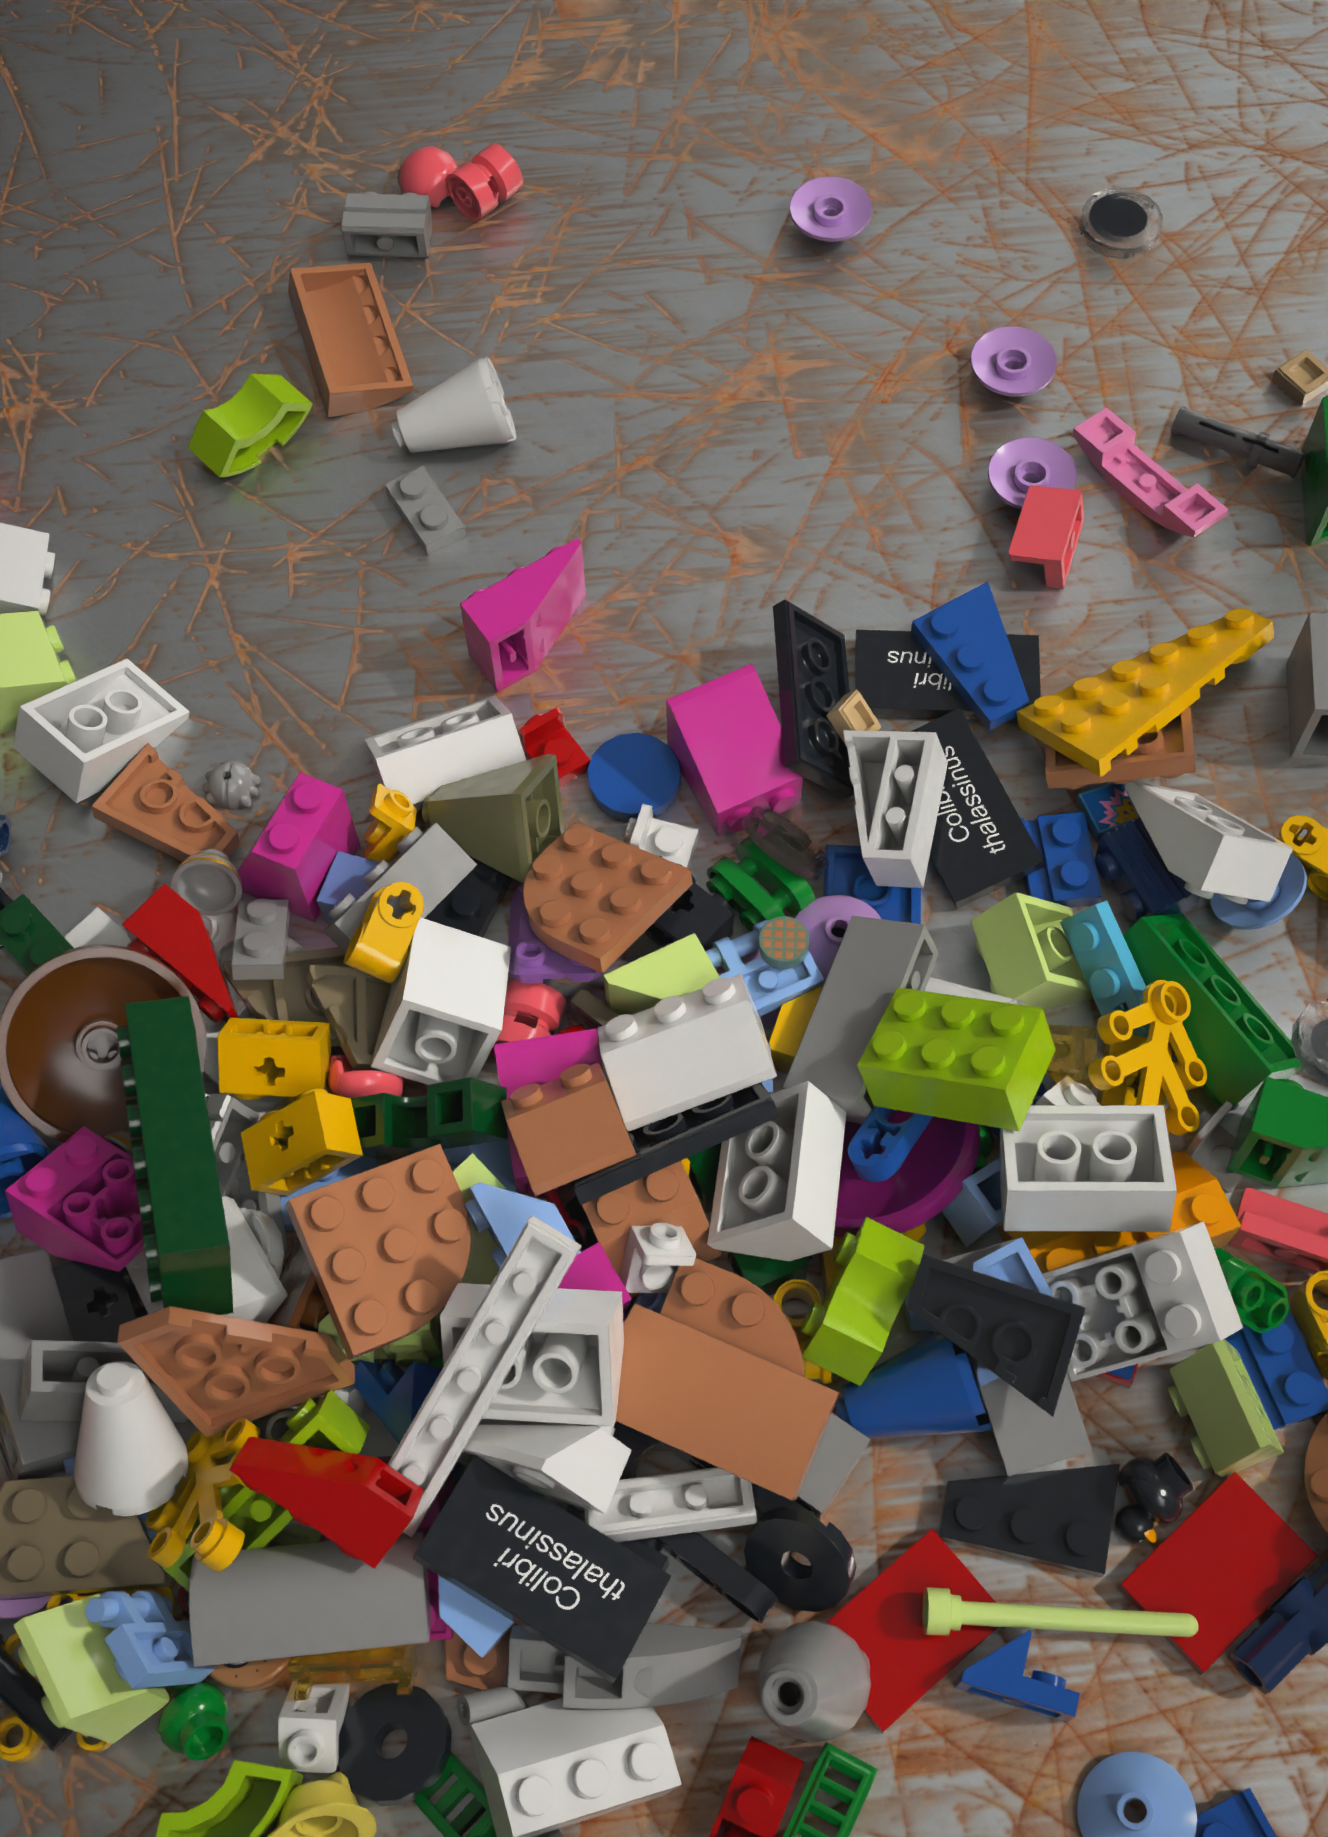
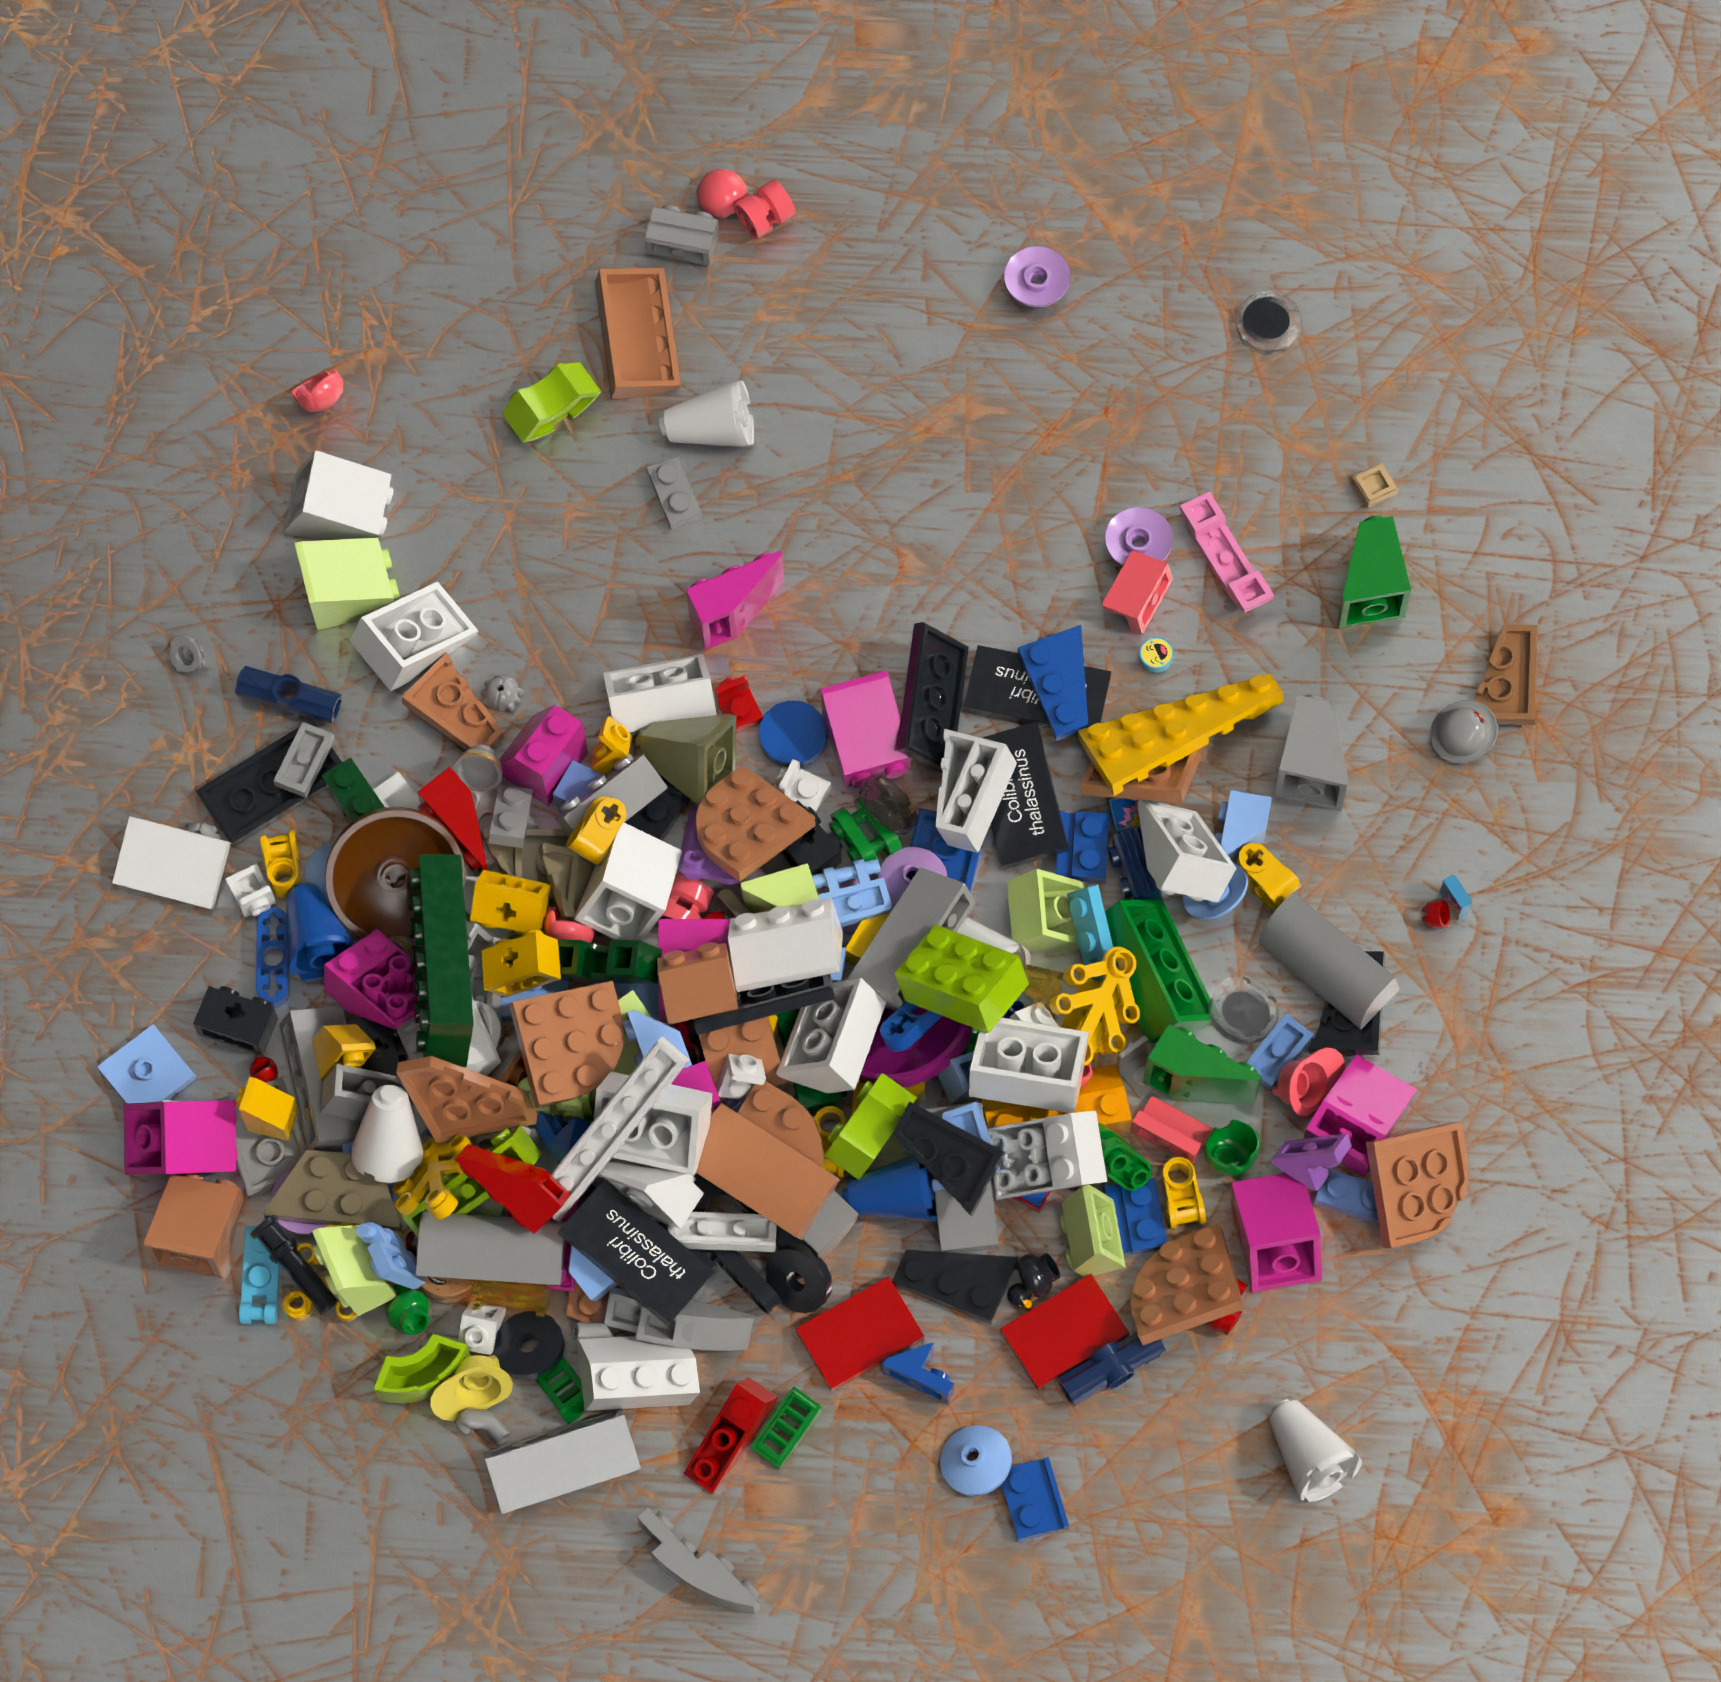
camera: 10 degrees right, 5 degrees up
light grey cone [756,1621,871,1743] -> none
tile [758,916,809,969] -> none
tan tile [826,689,881,747] -> none
yellowish green piece [922,1587,1198,1637] -> none
lavender dish [971,326,1057,397] -> none
dark grey pin [1171,406,1306,478] -> none
none -> yellow slope [312,1024,376,1079]
none -> tile [1139,637,1174,673]
none -> light blue slope [1215,790,1272,862]

